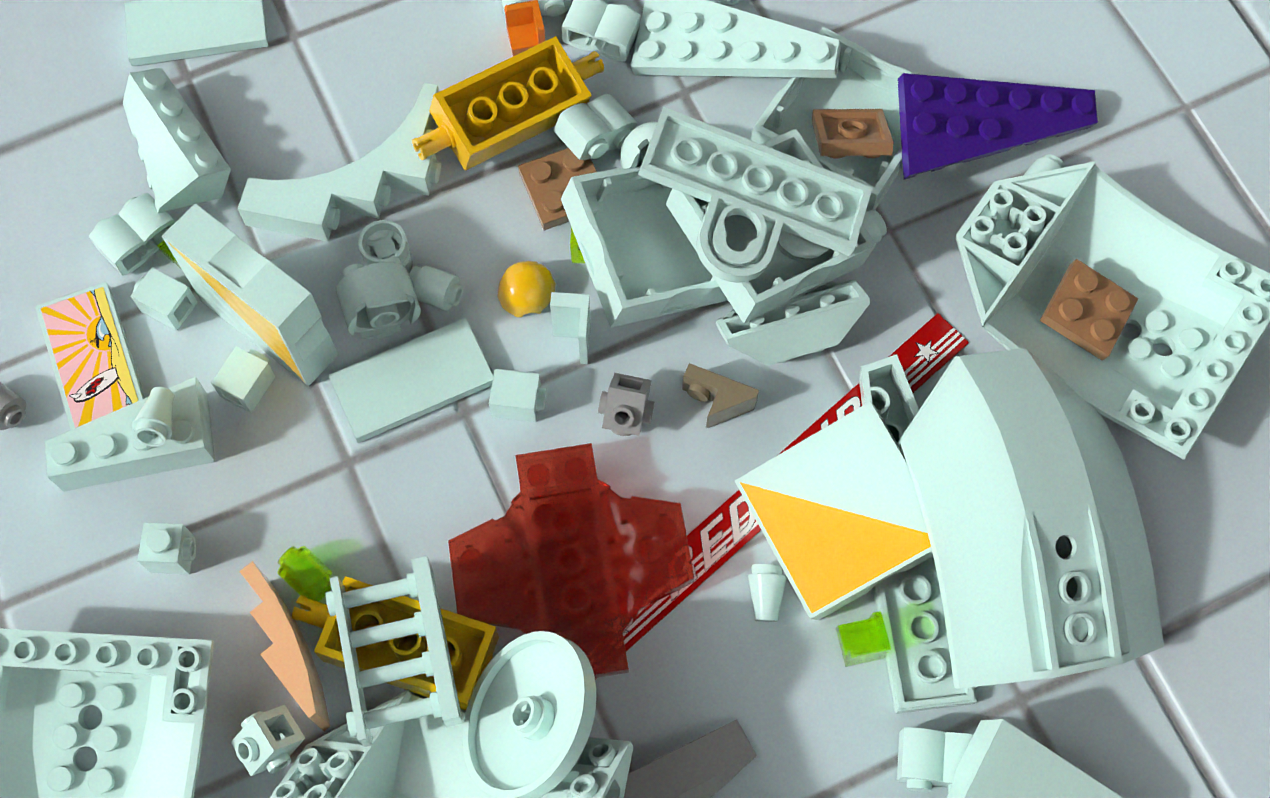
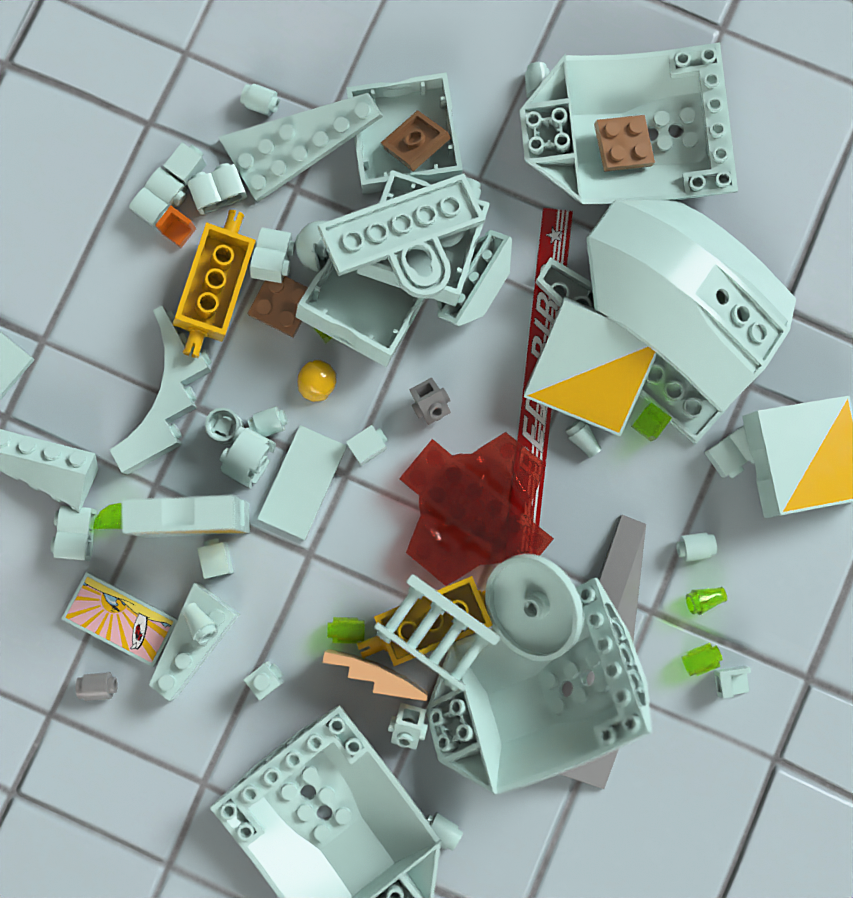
camera: 40 degrees left, 15 degrees up
light aqua brick [130,267,198,331] -> none
light aqua panel [550,292,591,364] -> none
dark tan slope [682,363,759,428] -> none
dark purple wing [897,73,1098,180] -> none

